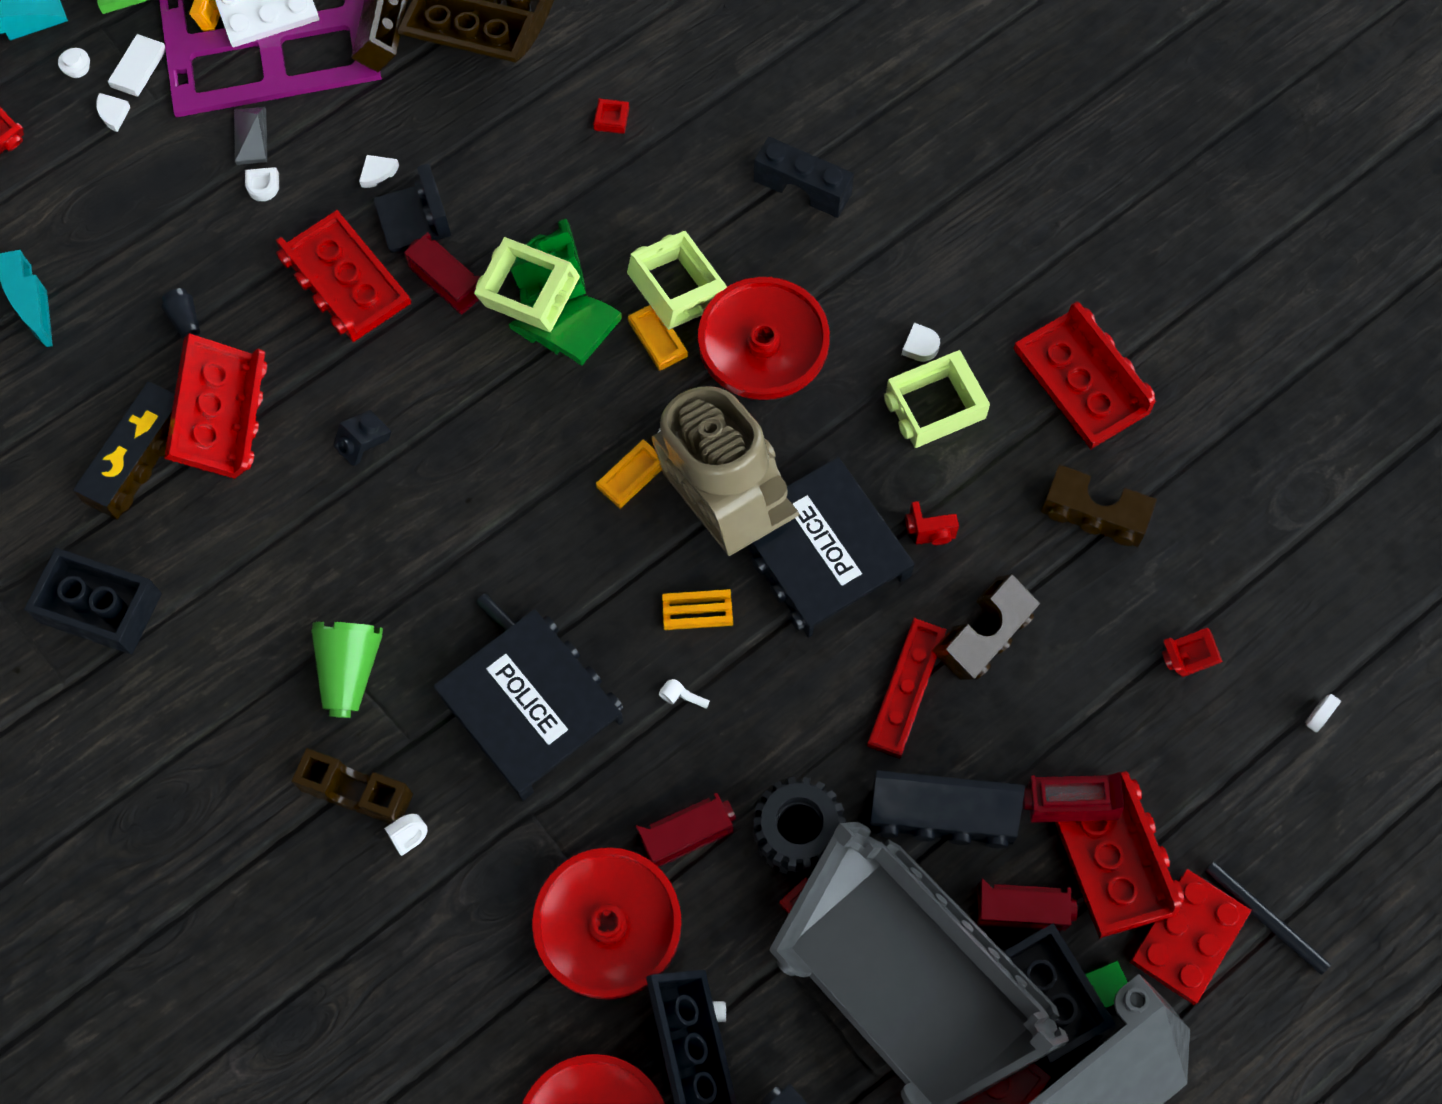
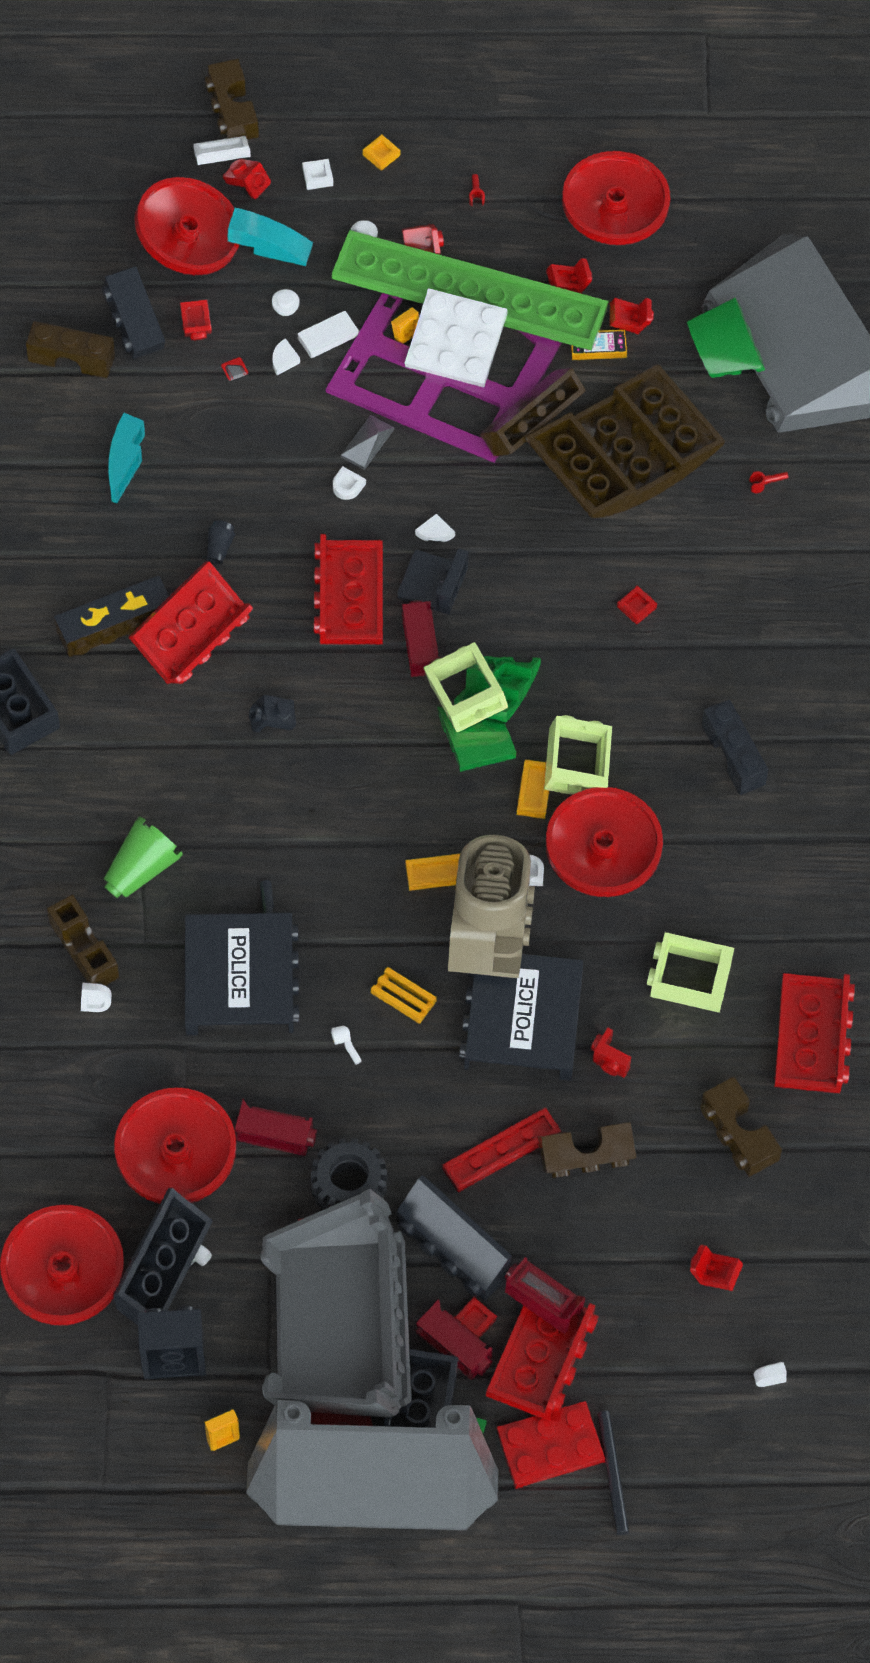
camera: 35 degrees right, 5 degrees down
white tile [902,323,940,362] -> none
none -> sticker [221,357,249,381]
none -> red tile [454,1297,497,1338]

